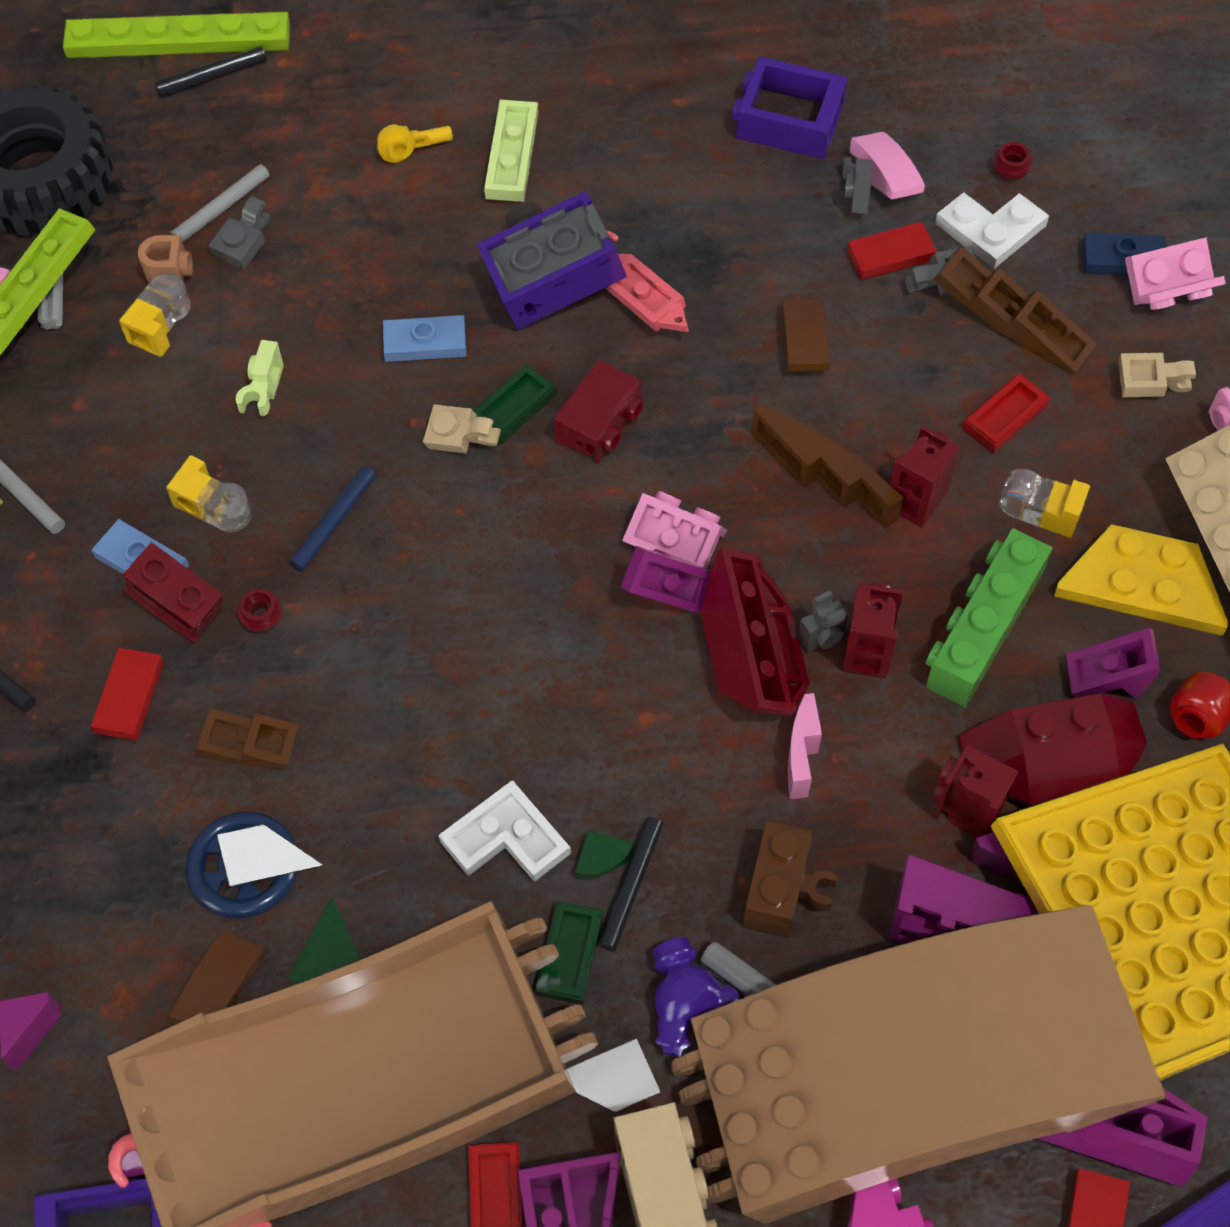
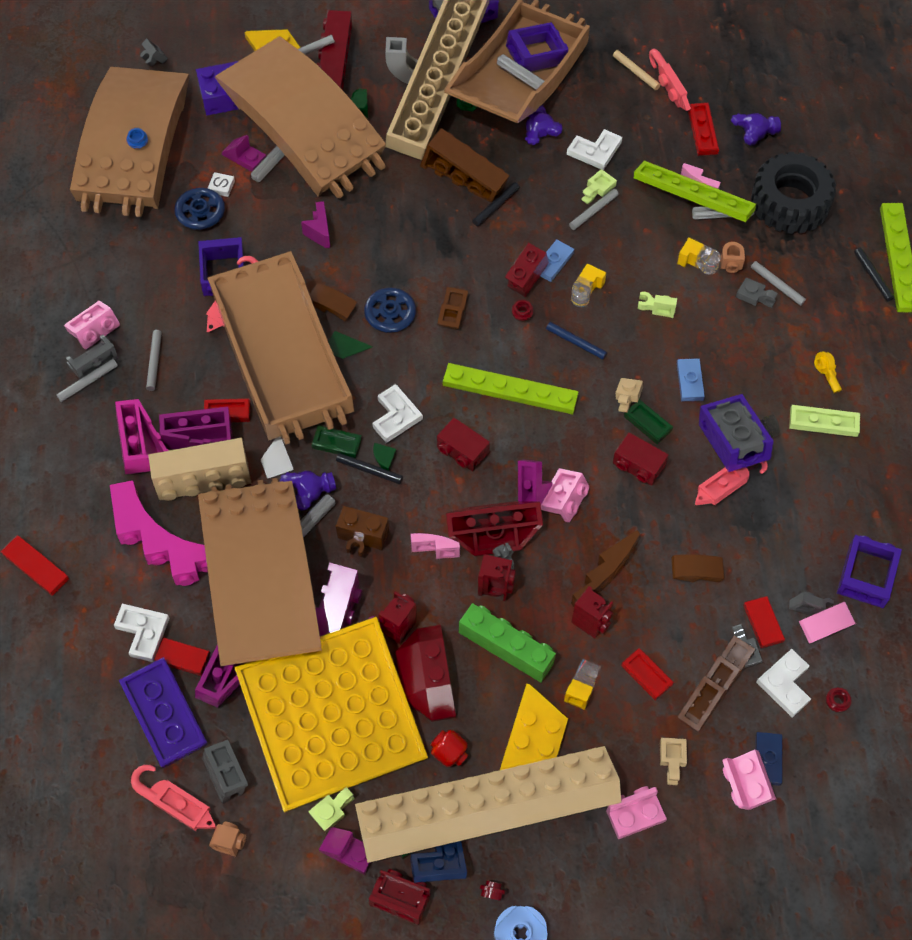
camera: 90 degrees right, 0 degrees up
red tile [91,648,164,741] -> none
white sticker [217,825,322,886] -> none
magenta slope [1066,628,1160,698] -> none
none -> dark red hinge [437,418,490,472]
none -> lime plate [443,363,578,414]

